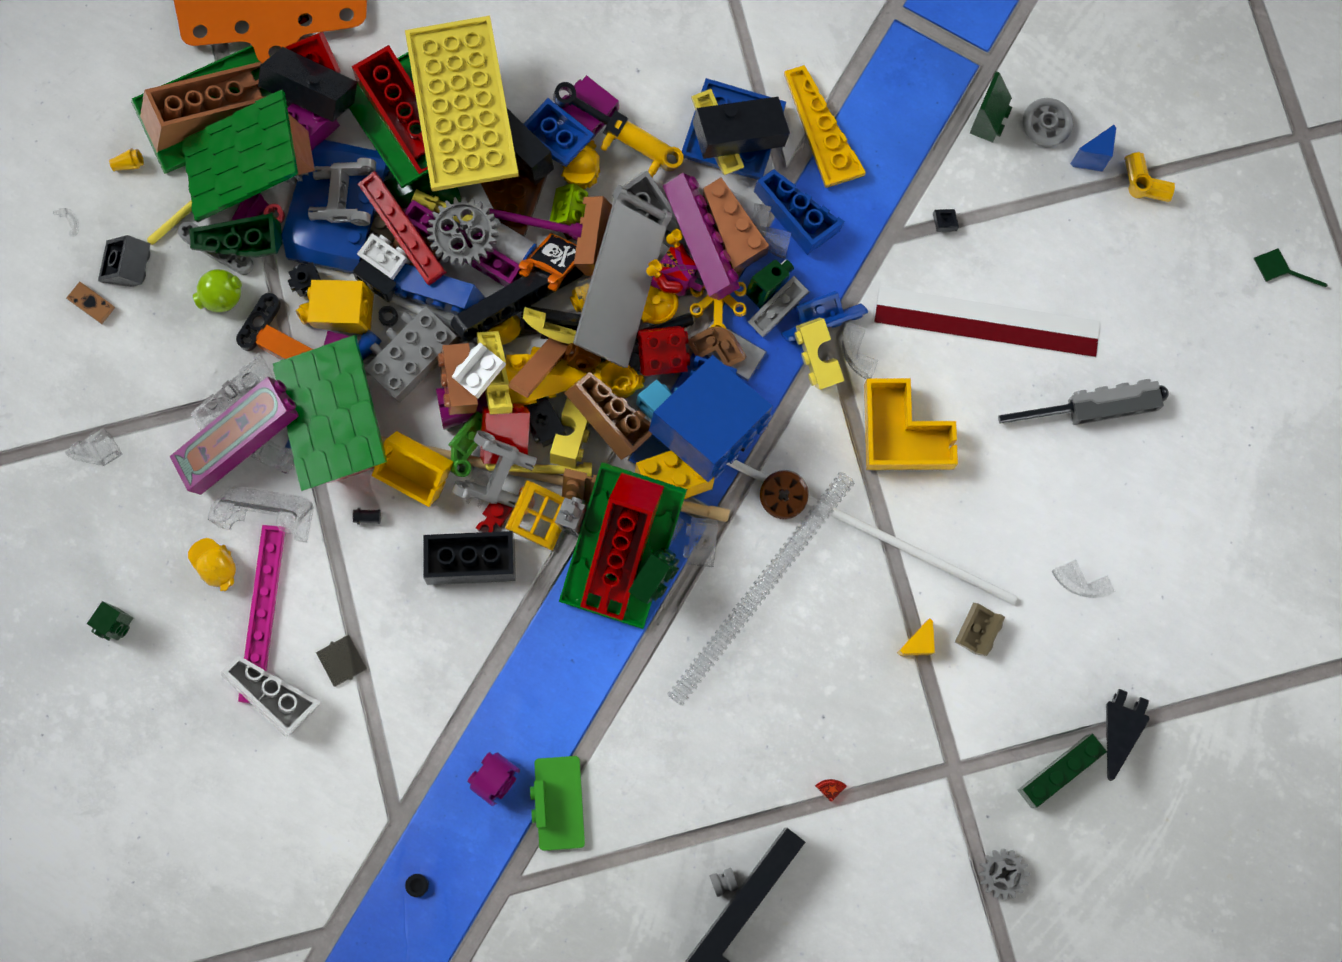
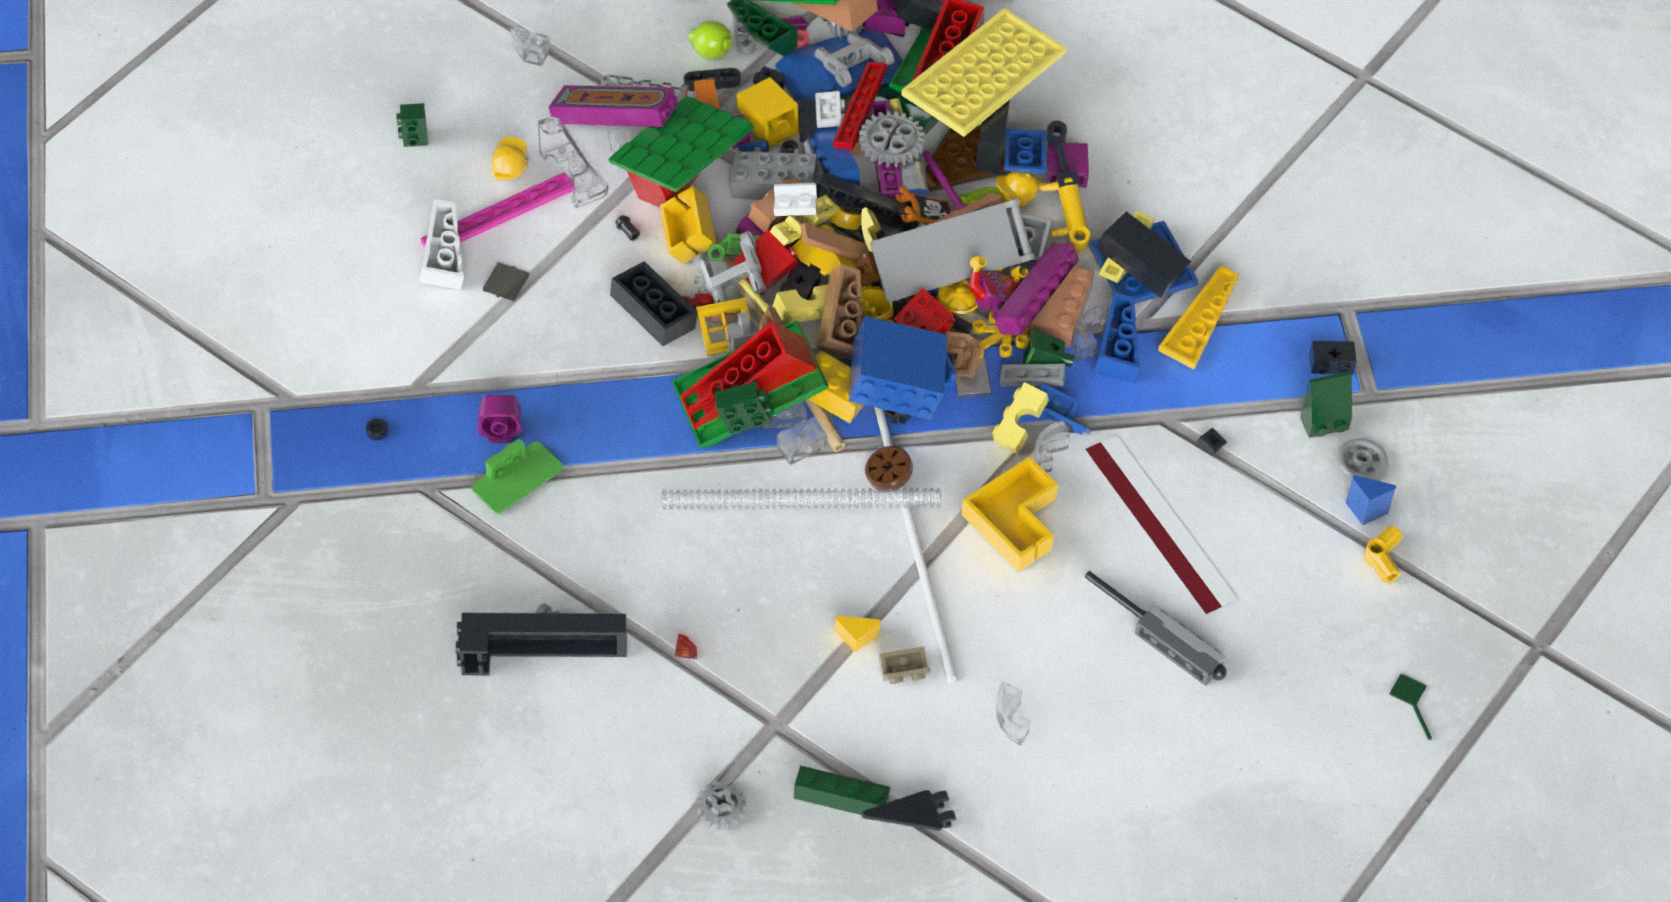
camera: 50 degrees right, 25 degrees down
none -> black brick [1309,341,1357,375]

